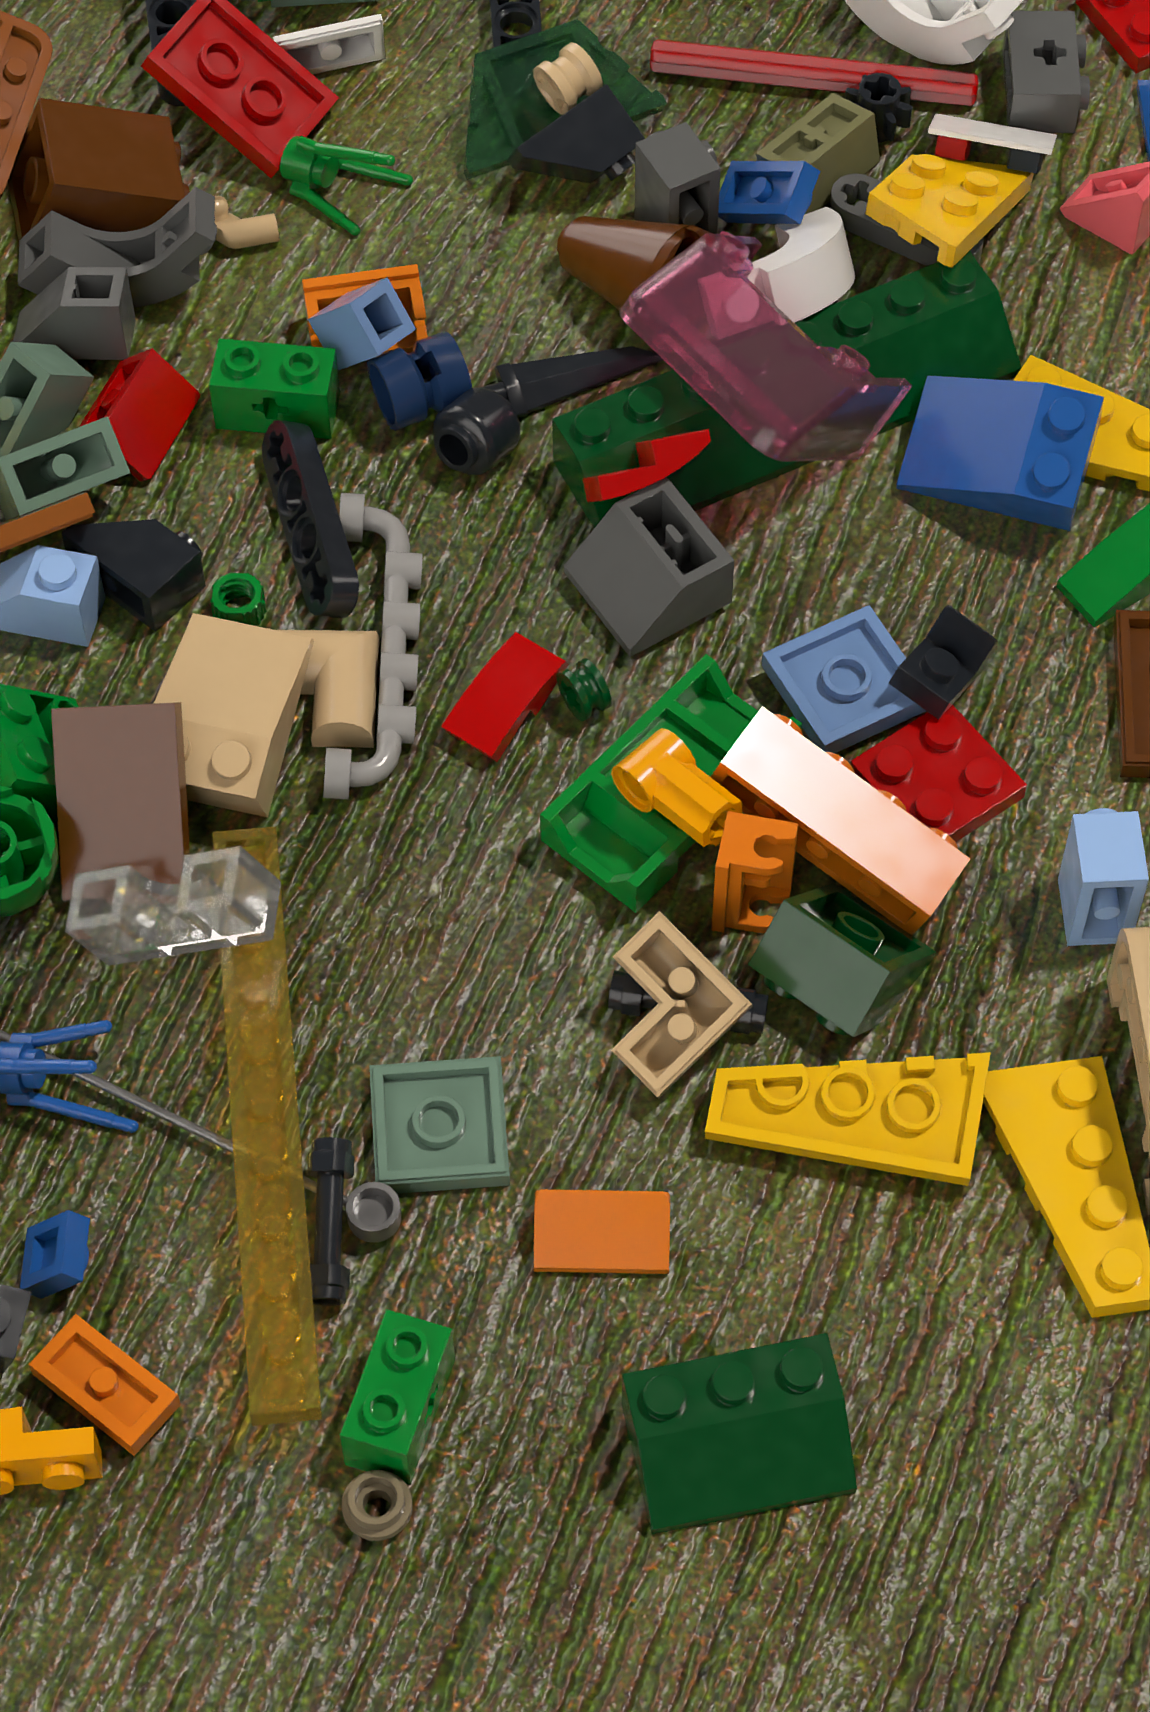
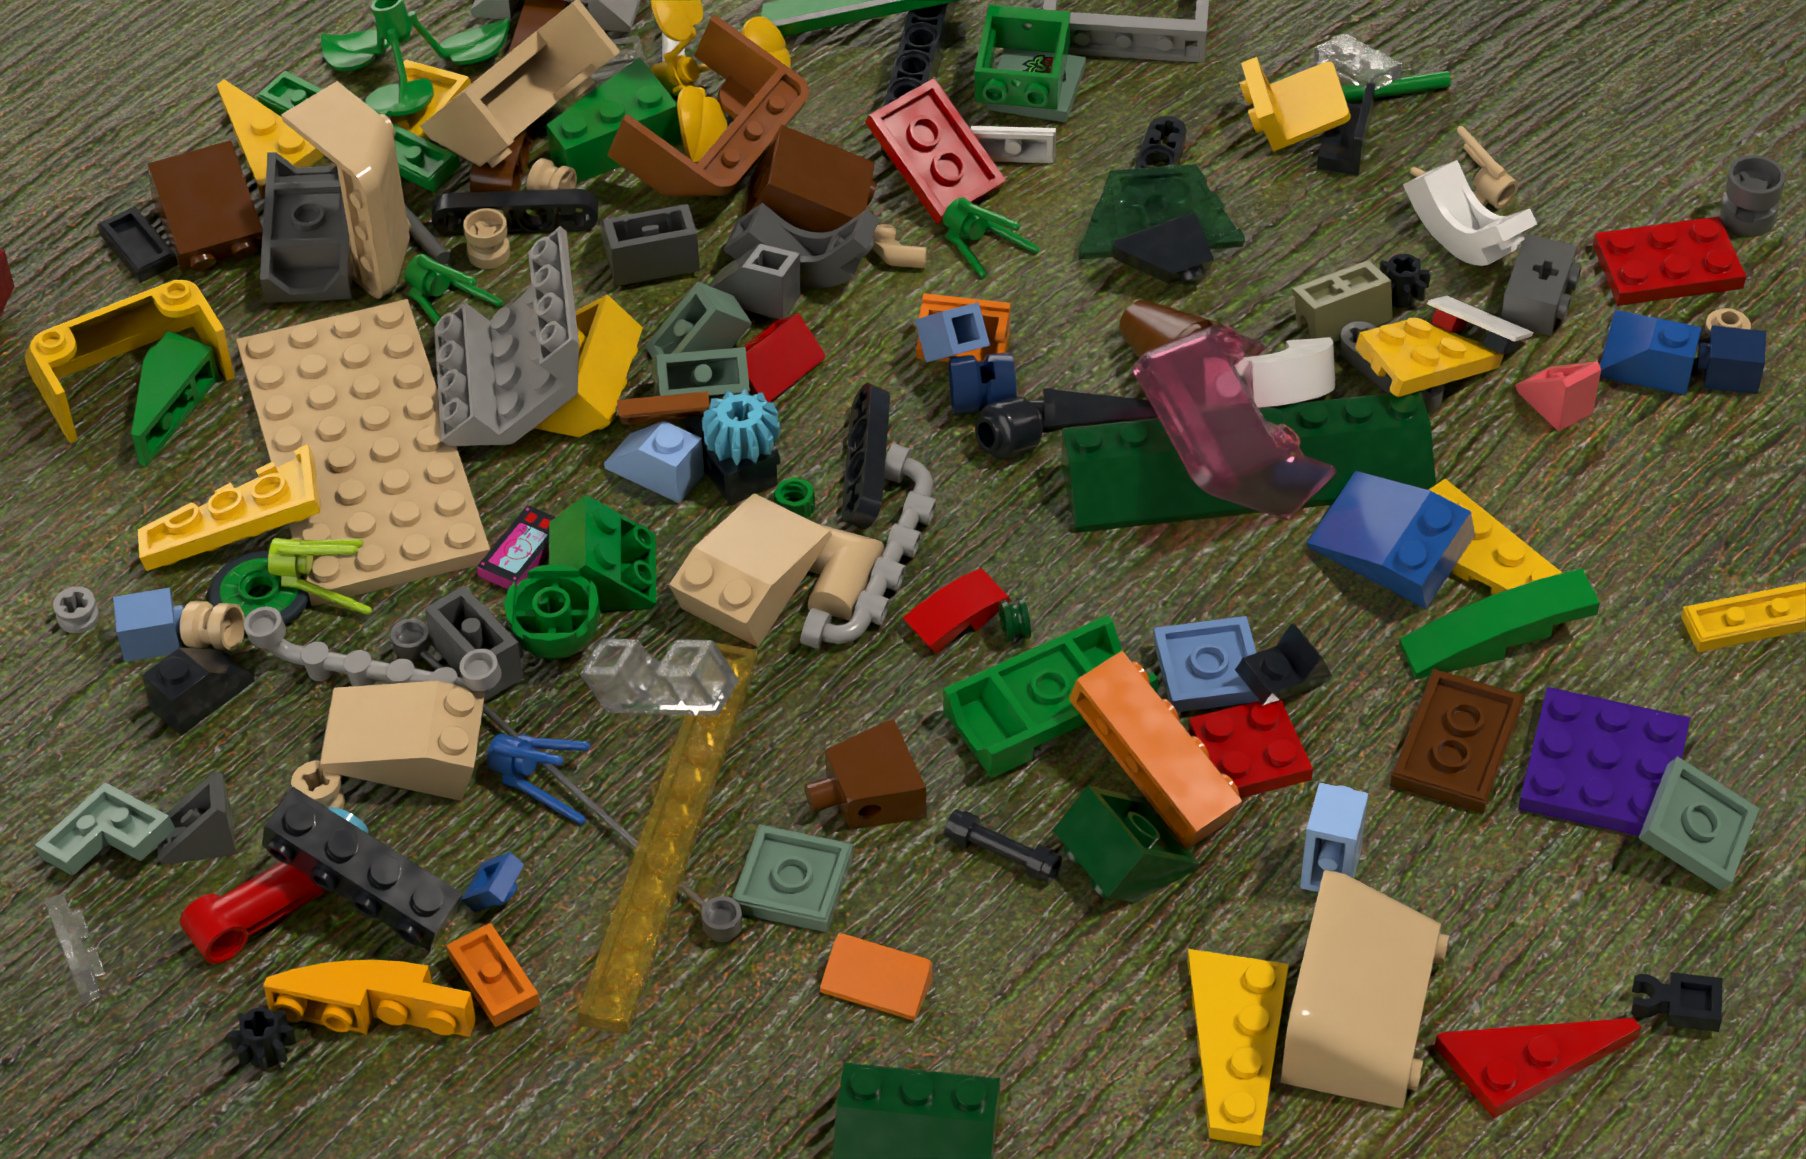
camera: 20 degrees right, 10 degrees down
reddish brown tile [51,702,192,901] -> none
green brick [209,338,340,439] -> none
black bar [303,1137,354,1306] -> none
green brick [340,1309,455,1485] -> none
dark tan plate [342,1470,413,1541] -> none
tan wheel [533,42,603,115] -> none
dark grey slope [564,477,734,657] -> none
red slope [583,429,711,502] -> none
light orange piece [611,728,742,847] -> none
tan brick [611,911,753,1099] -> none
dark grey brick [634,122,721,240] -> none
red axle [650,39,979,107] -> none
yellow wing [705,1052,991,1186] -> none
orange hinge [712,811,798,933] -> none
blue plate [718,161,821,224] -> none
none -> medium azure gear [702,388,780,465]
none -> reddish brown torso [804,719,927,829]

